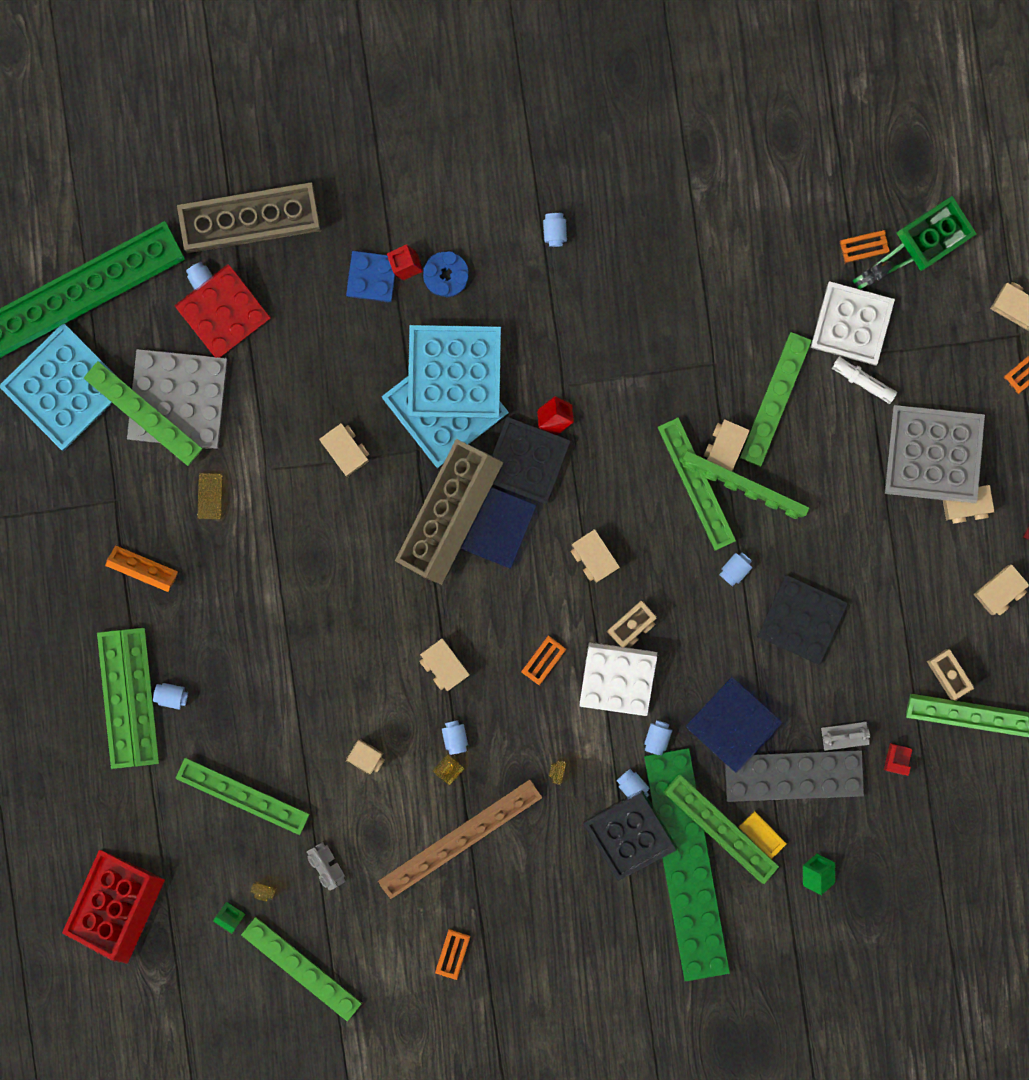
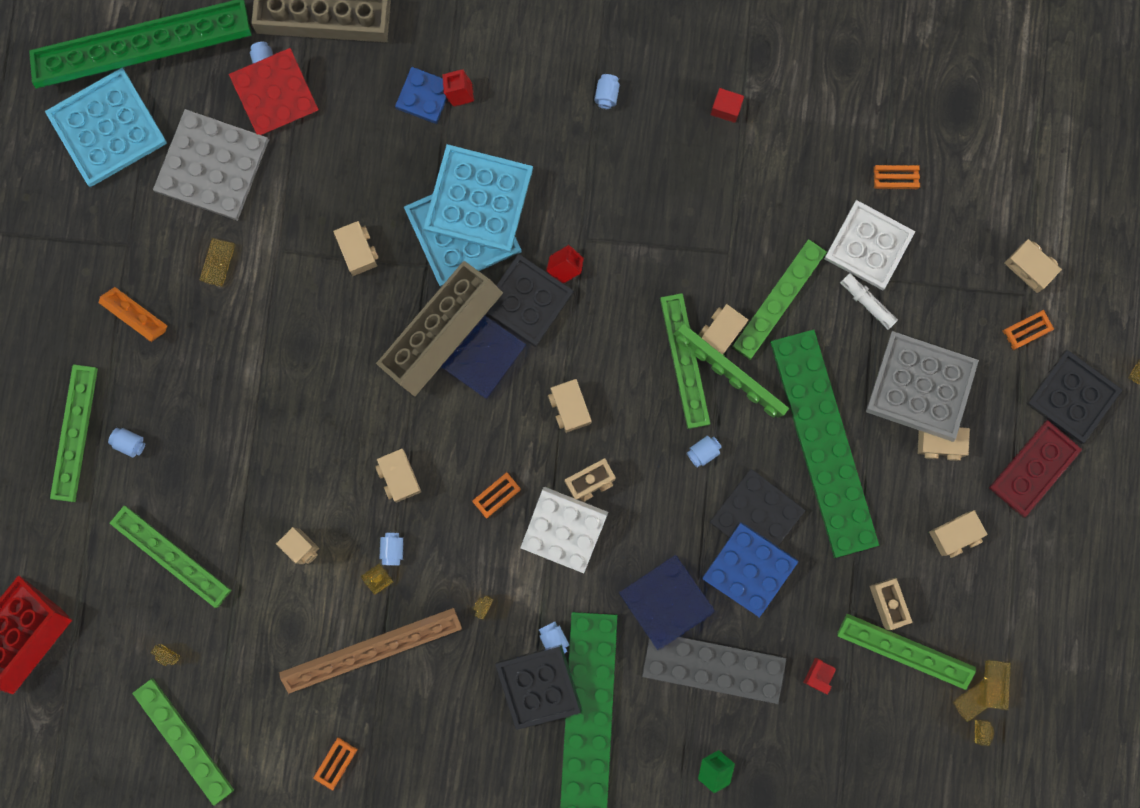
camera: 10 degrees right, 5 degrees down
bright green plate [83,361,203,466] -> none
bright green plate [120,628,159,766] -> none
green plate [213,902,245,934] -> none
light grey hinge [306,842,346,891] -> none
blue plate [424,252,468,297] -> none
light blue brick [644,720,672,756] -> none
bright green plate [664,775,779,884] -> none
yellow tile [738,811,786,859] -> none
light grey hinge [821,722,870,751] -> none
green slope [852,196,976,290] -> none
none -> blue plate [702,522,798,618]
none -> red panel [710,88,744,123]
none -> green plate [770,330,879,558]

